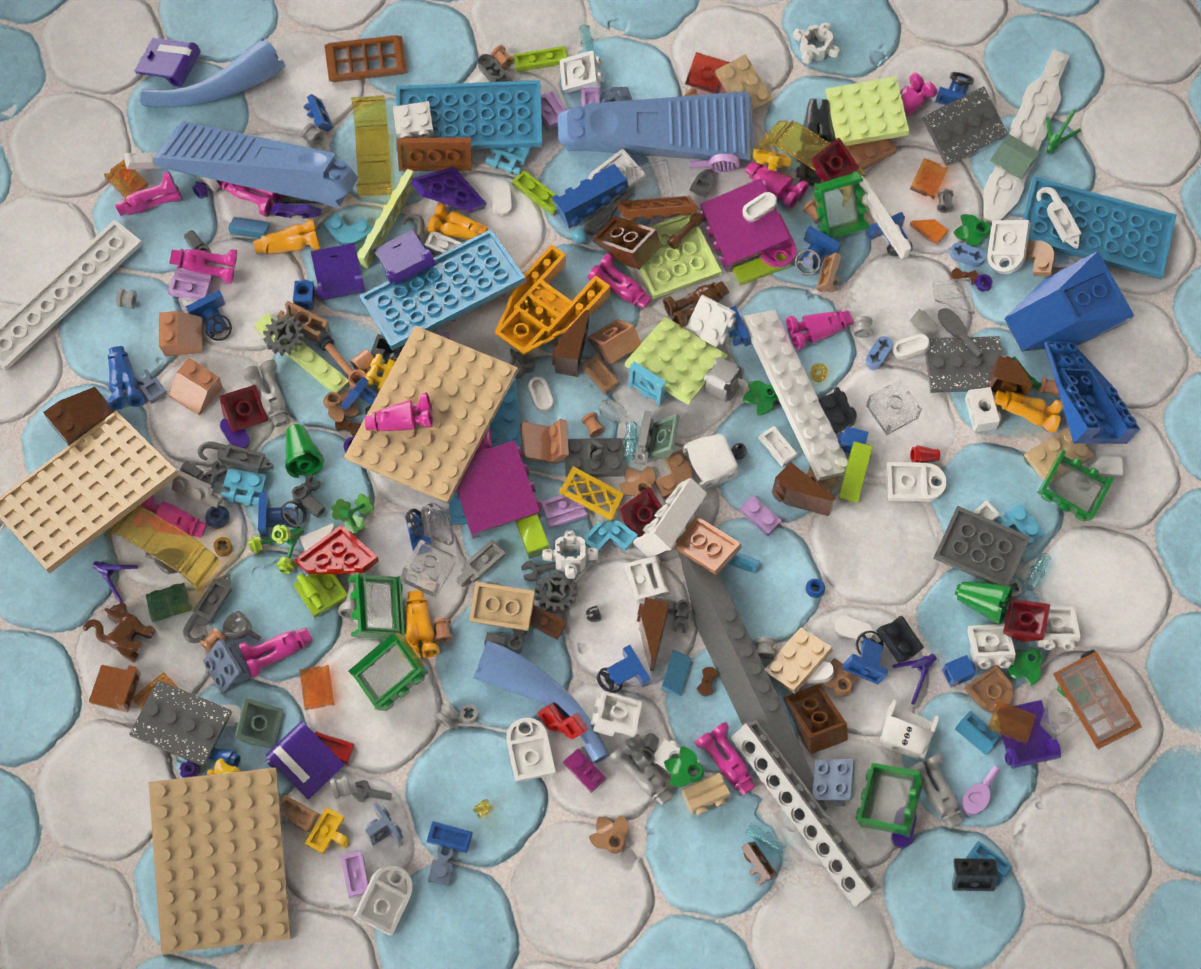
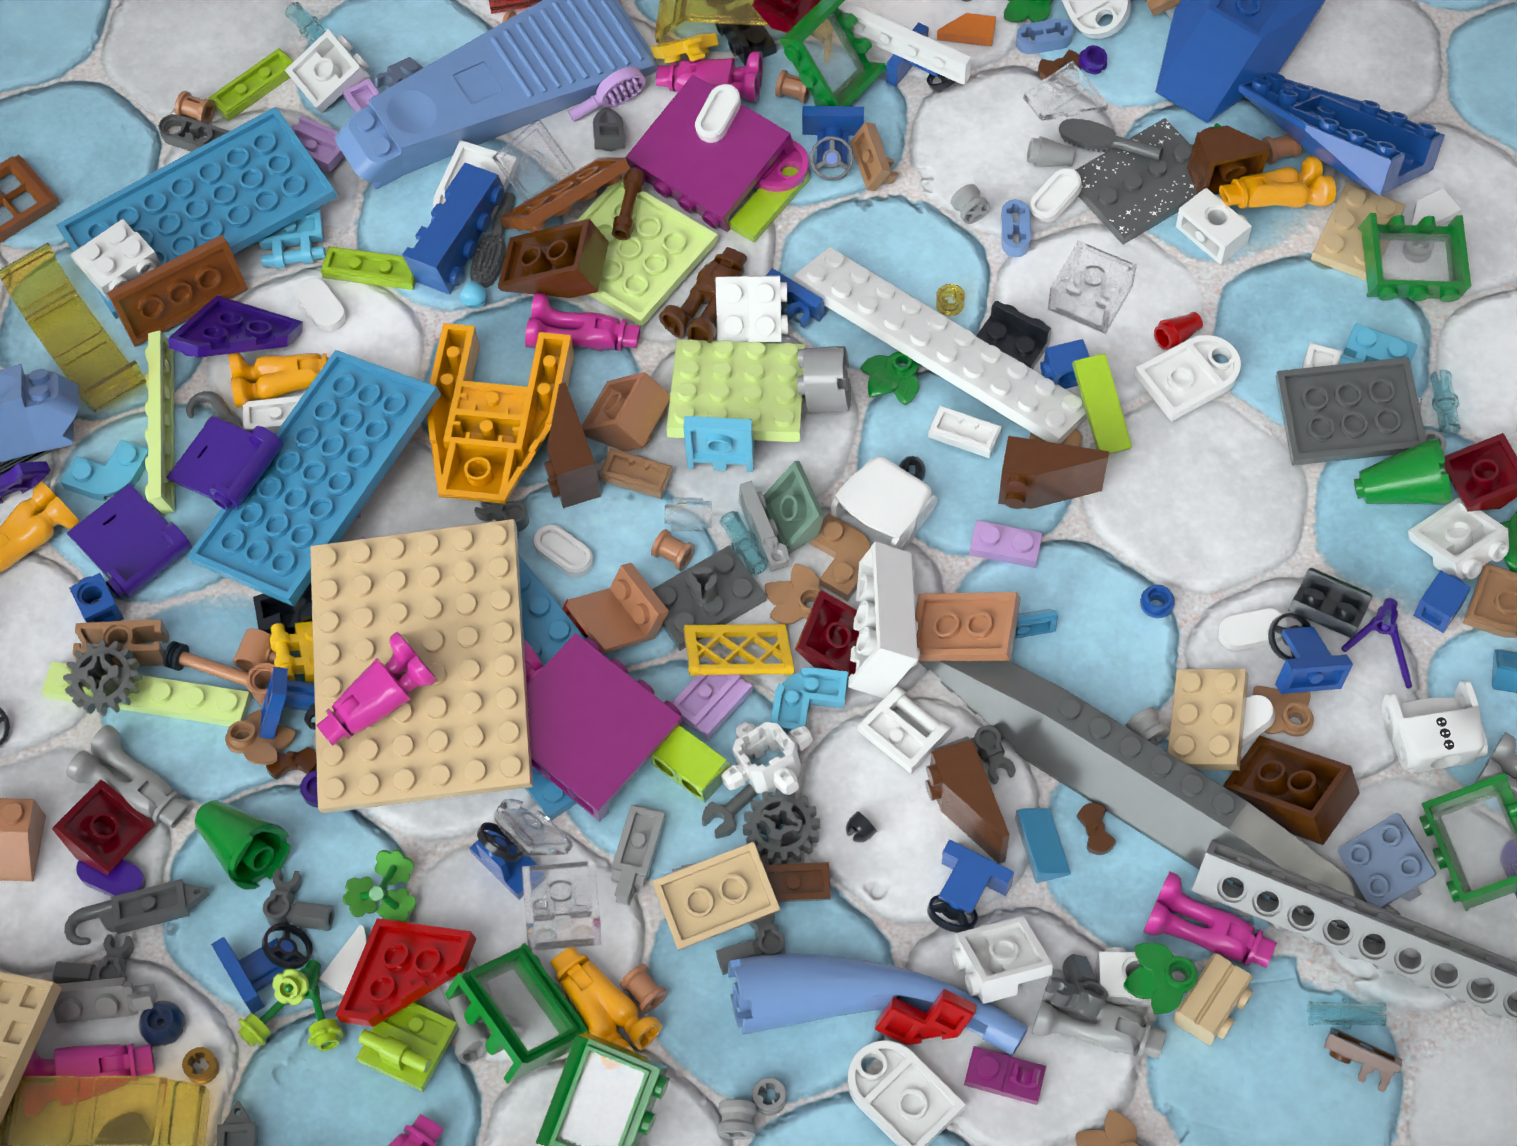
camera: 25 degrees left, 5 degrees down
medium azure plate [221,468,267,506] -> none
dark pink piece [786,310,853,350] -> none

